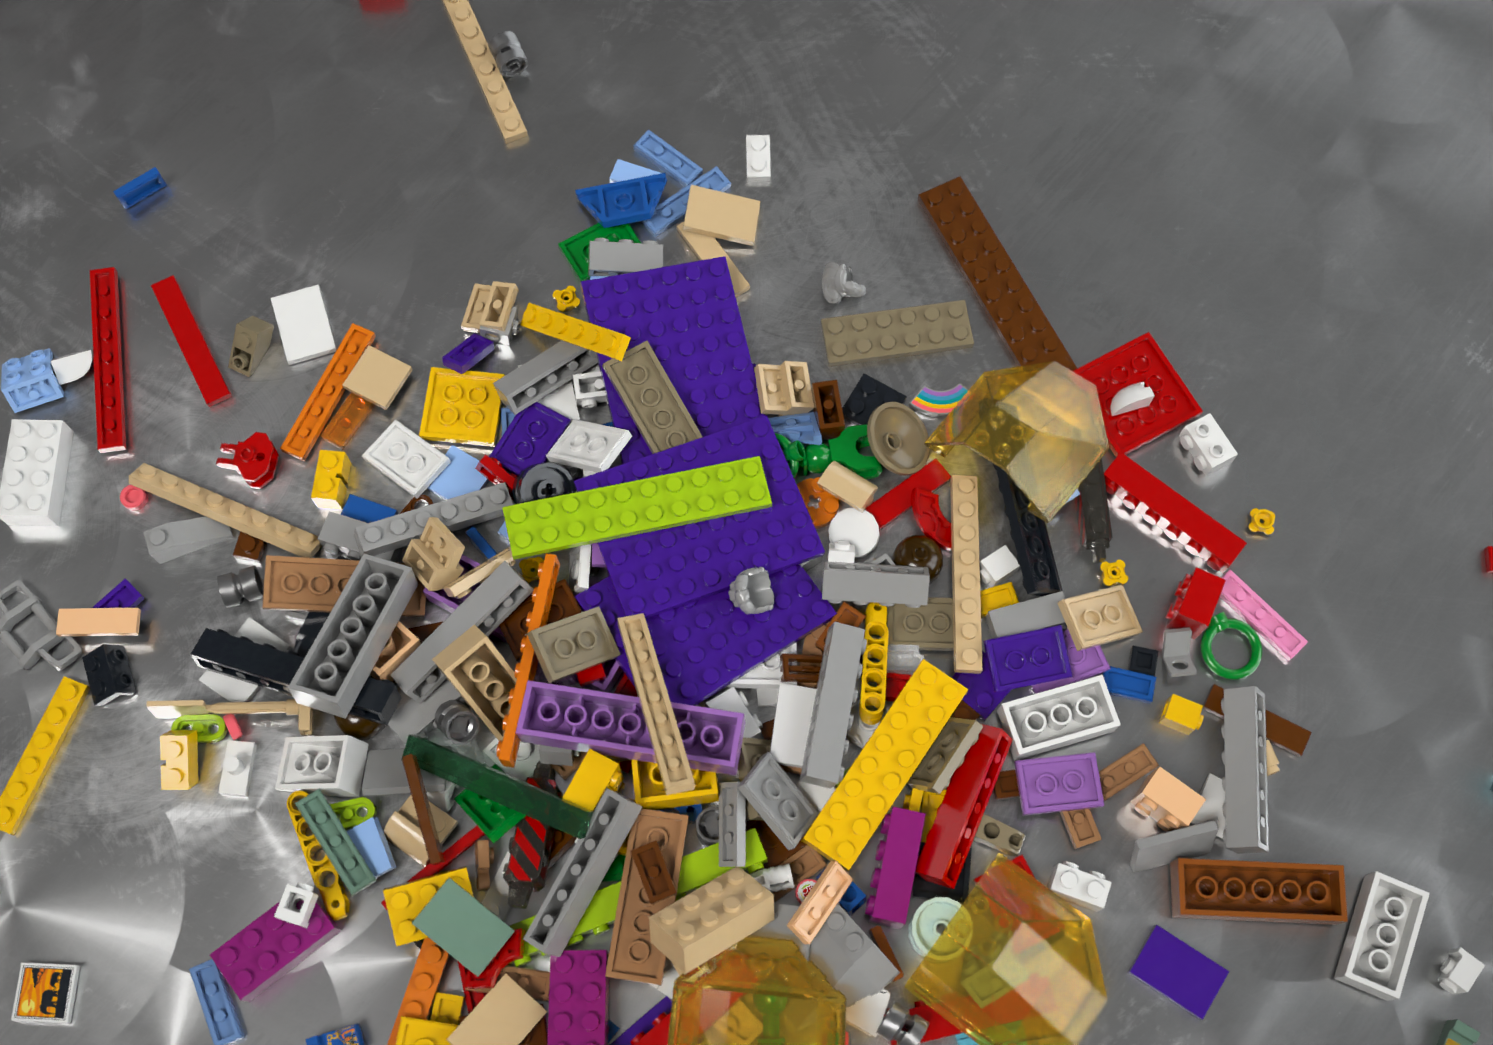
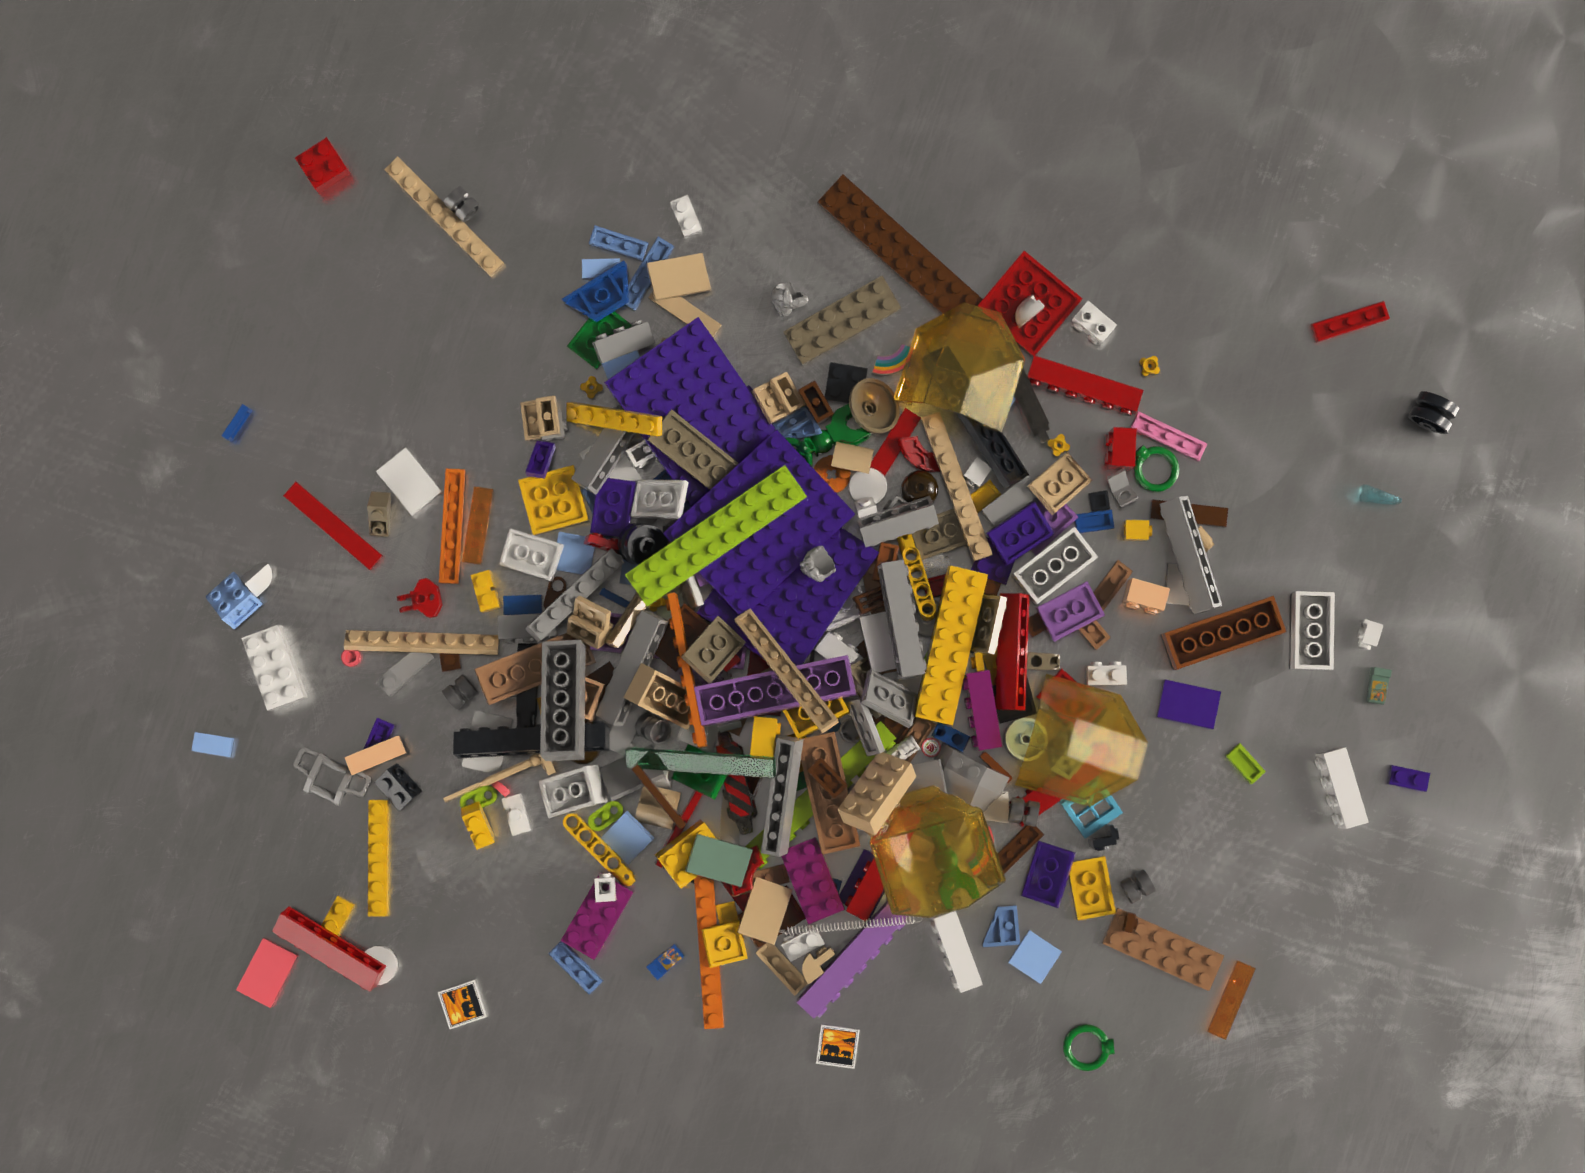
camera: 20 degrees left, 15 degrees up
red plate [90,267,126,453] -> none
sand green tile [295,789,377,897] -> none
tan tile [342,345,413,410] -> none
medium nougat plate [474,840,494,891] -> none
light nougat tile [787,861,854,944] -> none
light grey tile [1130,820,1218,873] -> none

